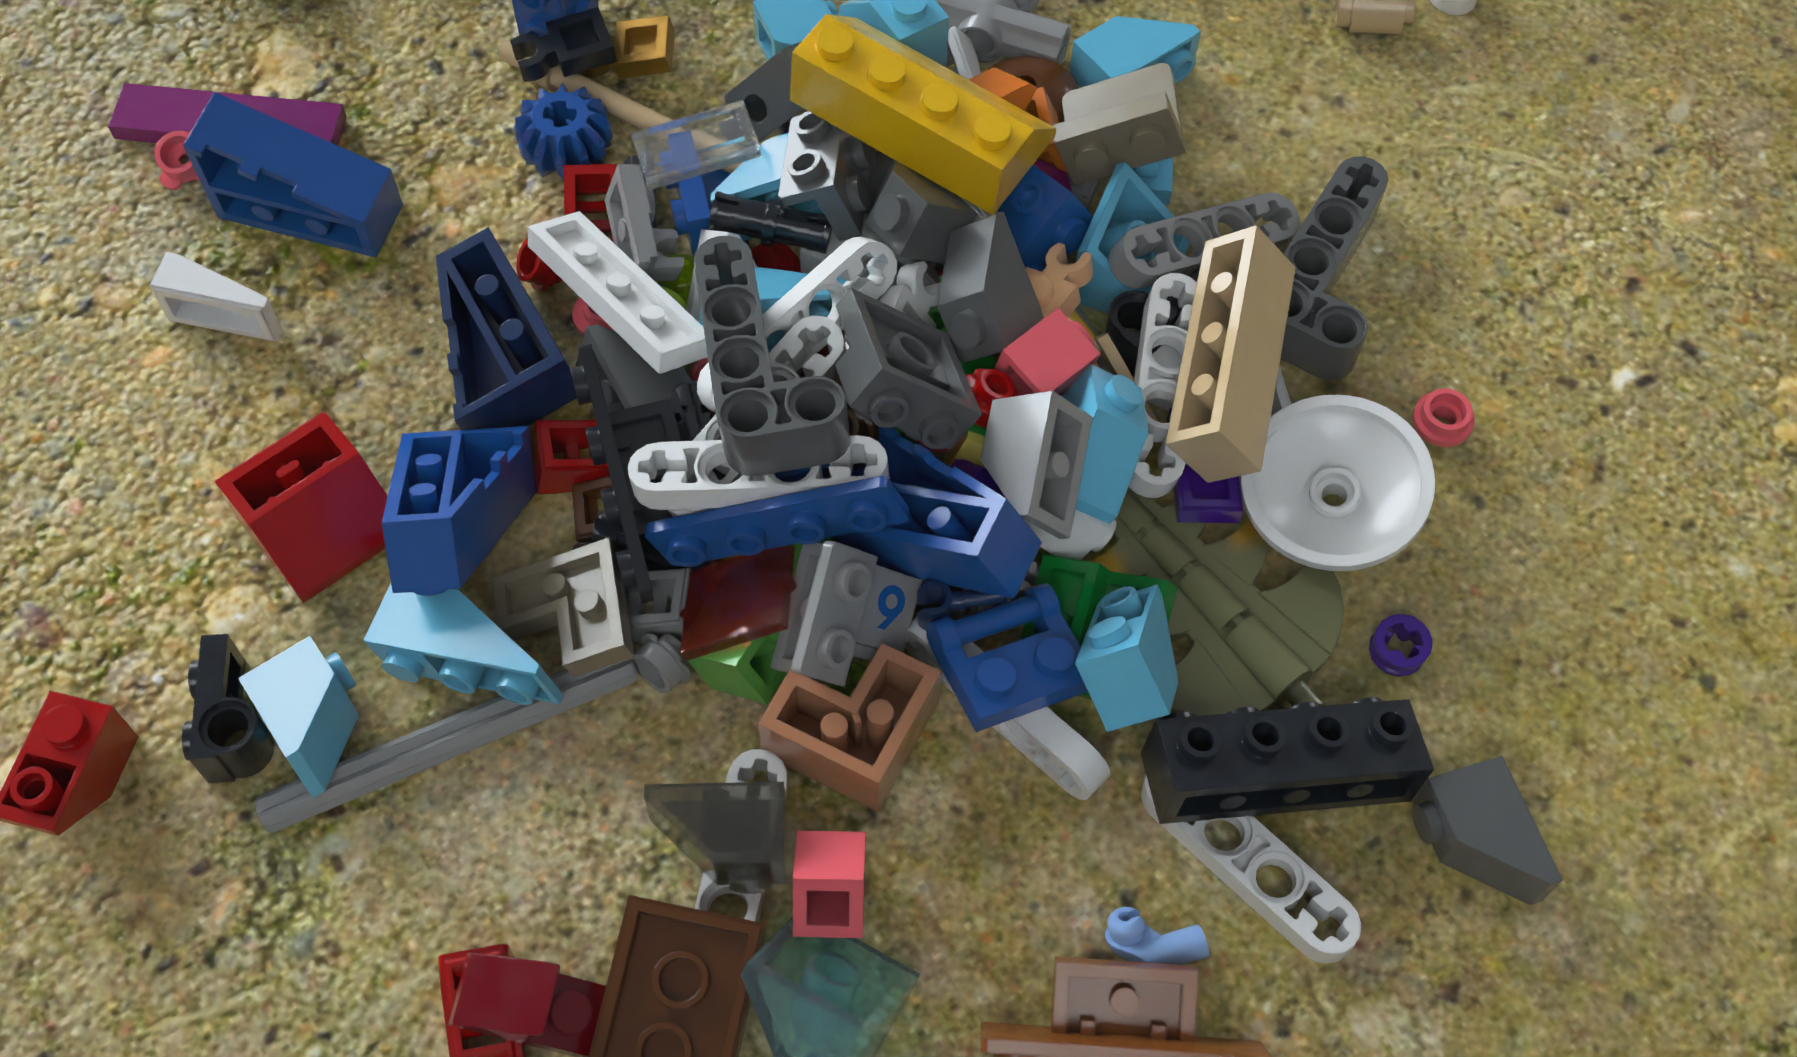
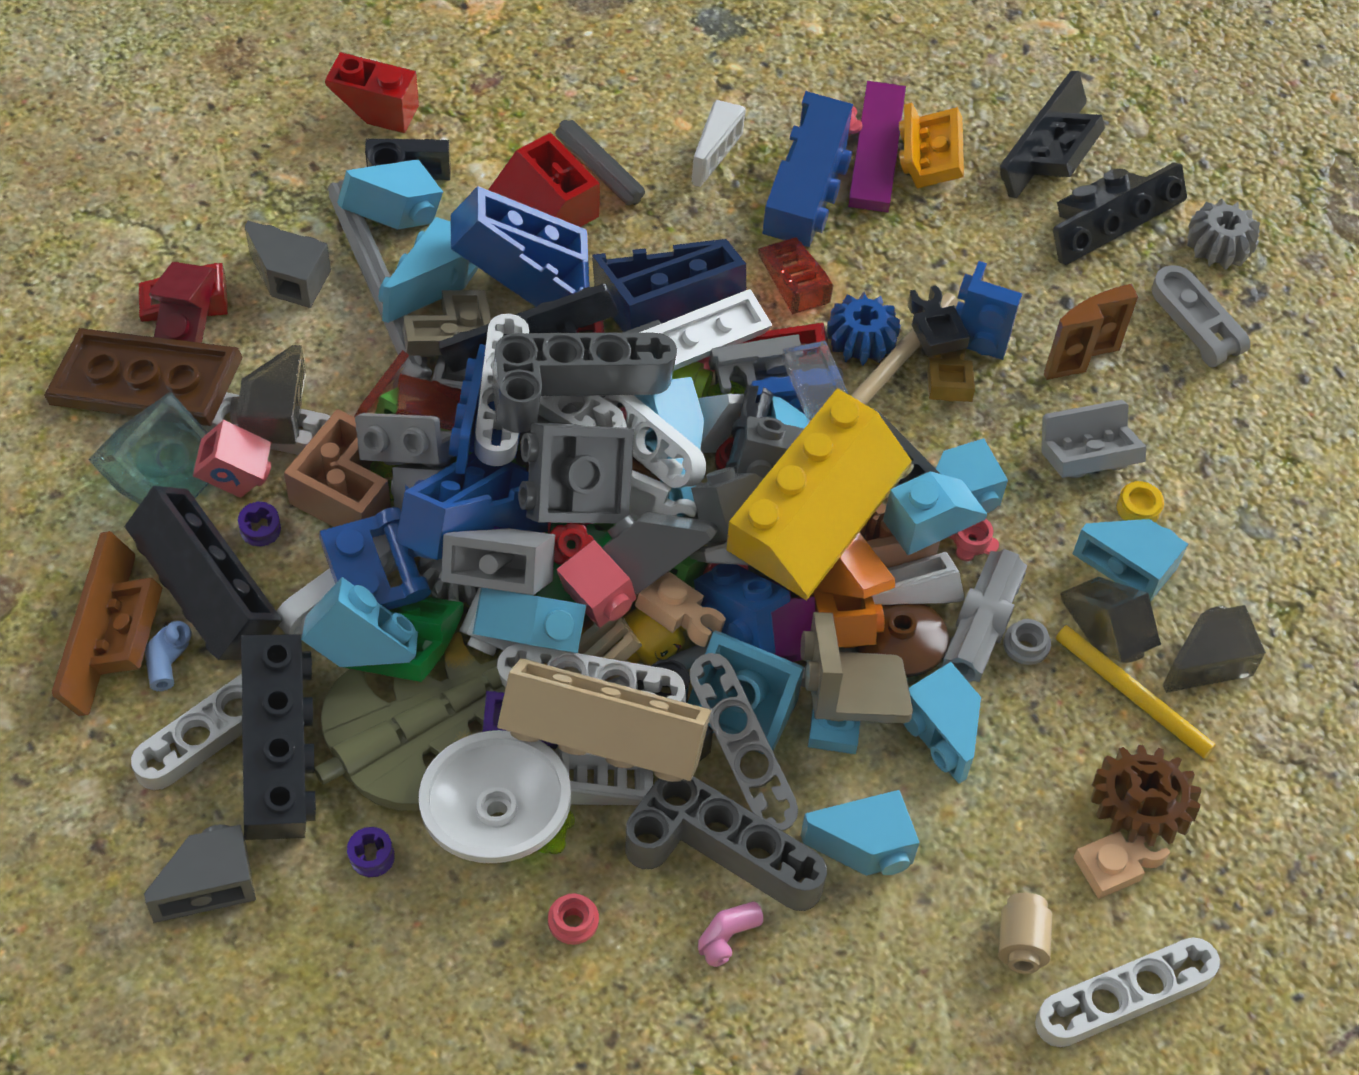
camera: 90 degrees right, 5 degrees down
none -> black brick [124,486,282,660]
none -> dark purple bush [237,501,281,547]
none -> dark grey slope [245,220,331,308]
none -> clear red piece [354,350,410,417]
none -> dark grey axle [555,120,645,205]
none -> bright pink arm [698,901,763,967]
none -> clear red slope [758,237,833,315]
none -> medium azure slope [800,790,920,876]
none -> light orange bracket [899,102,964,189]

